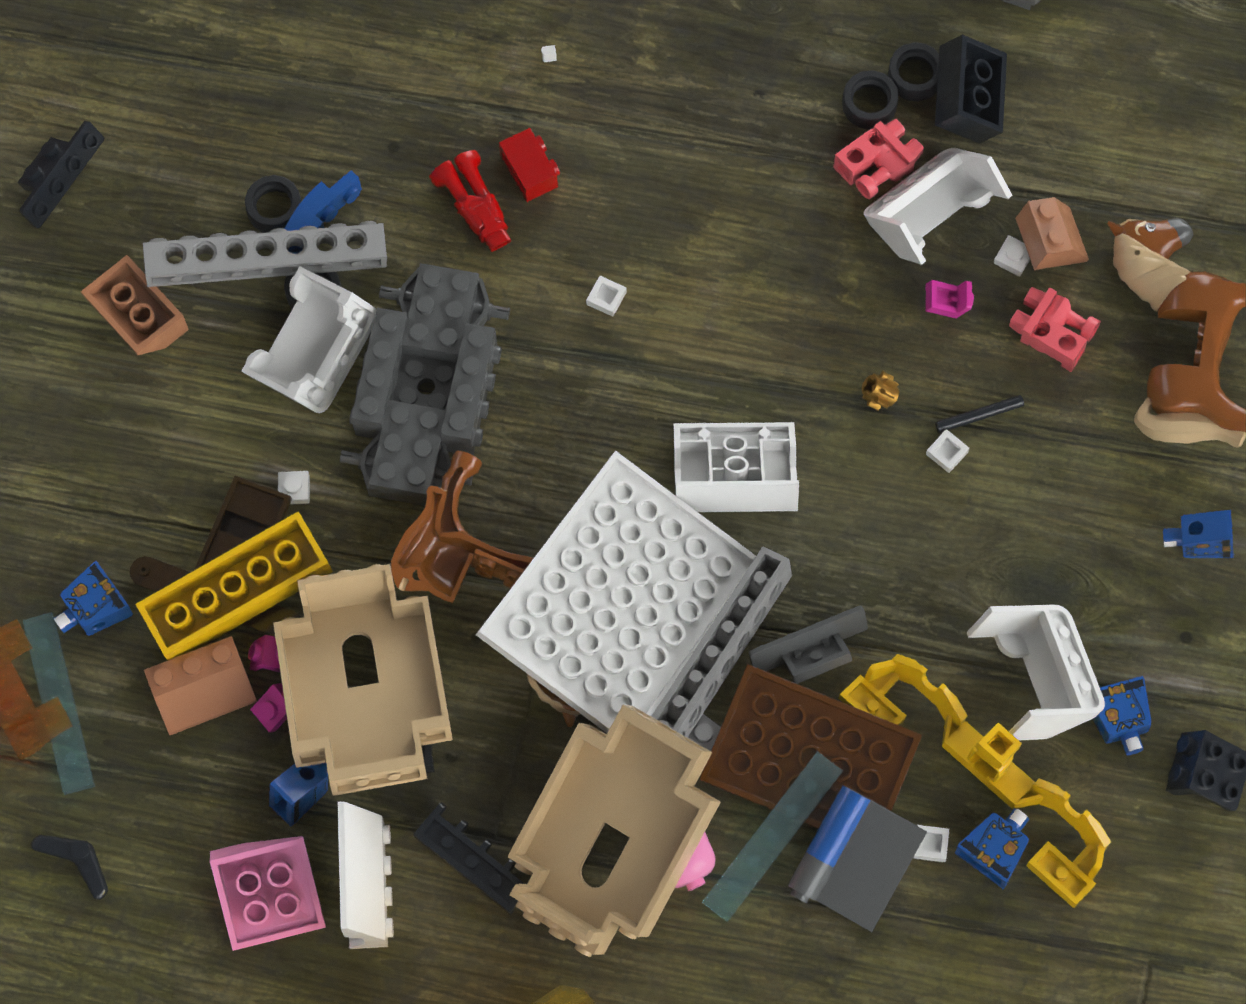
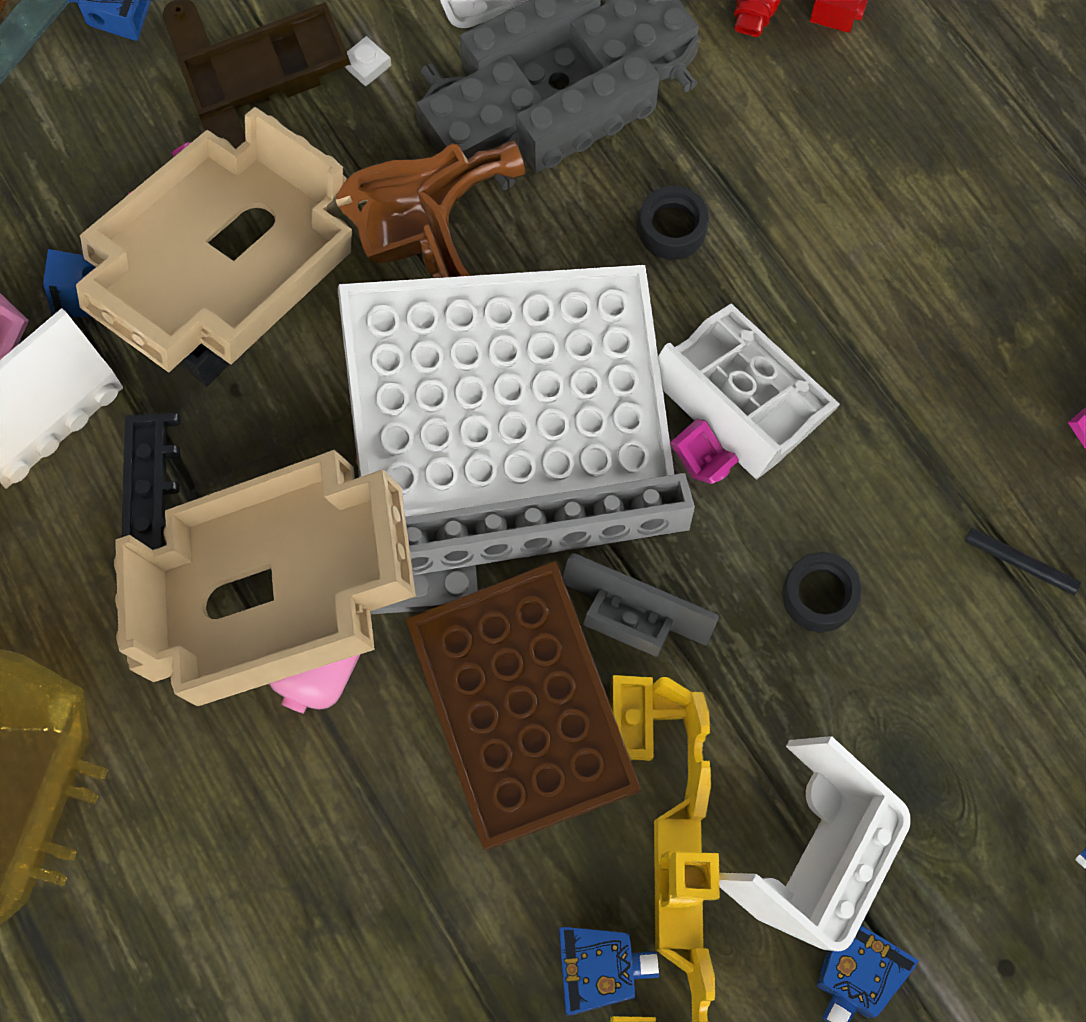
camera: 45 degrees right, 0 degrees up
yellow brick [136,511,333,660] -> none
nougat slope [144,636,257,735] -> none
white plate [586,276,627,317] -> none
clear light blue tile [702,751,843,923] -> none
dark grey door [788,785,927,932] -> none
pearl gold gear [862,371,899,411] -> none
white plate [914,825,949,862] -> none
white tile [926,429,969,473] -> none
none -> black tyre [638,186,709,260]
none -> dark pink bracket [670,419,739,484]
none -> black tyre [782,552,862,632]

